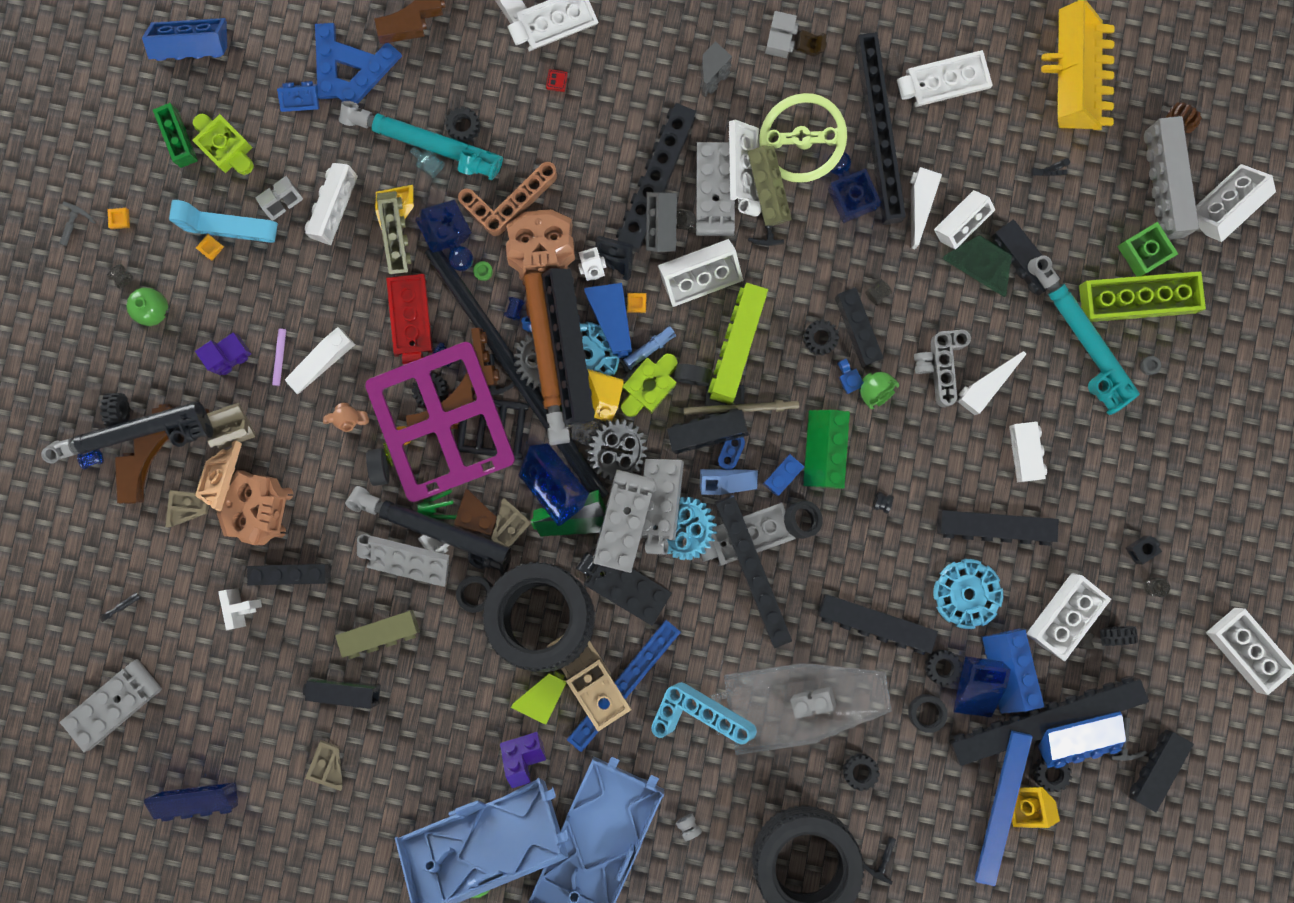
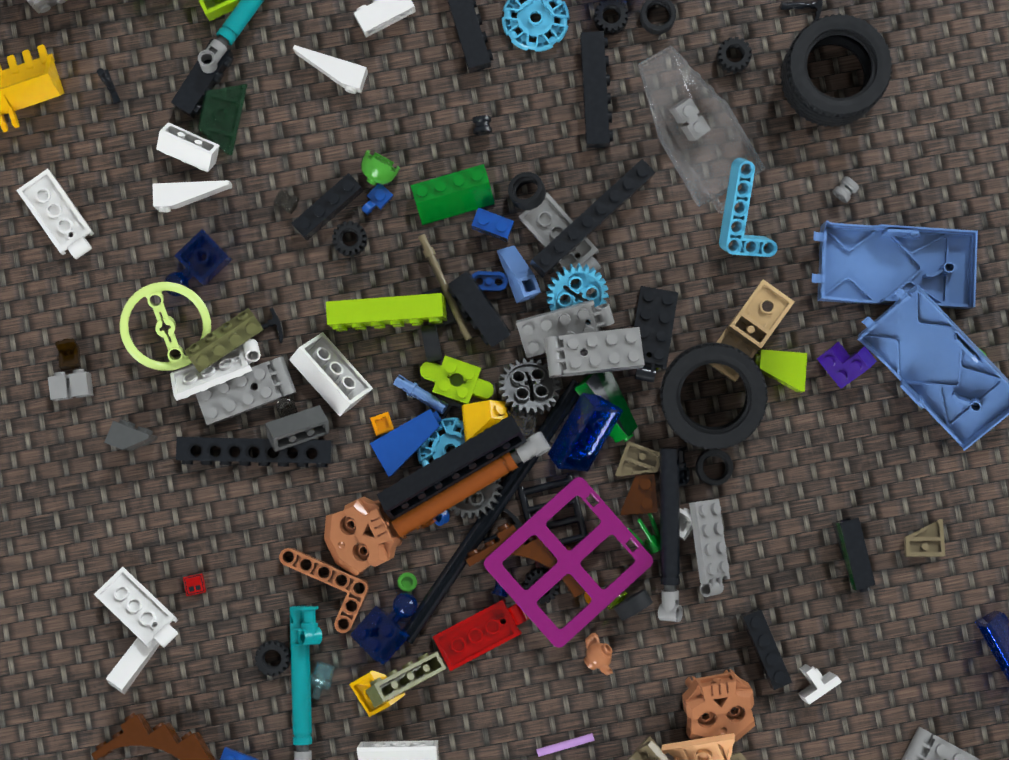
camera: 110 degrees left, 0 degrees up
white slope [285,327,355,394] -> none
olive brick [335,610,420,660] -> none
clear blue bush [504,297,525,321] -> none
blue tile [567,620,681,752] -> none
white brick [578,247,607,281] -> none
black wing [595,236,633,281] -> none
black brick [855,32,906,225] -> none
light grey wheel [914,352,935,374] -> none
light grey beam [931,330,971,408] -> none

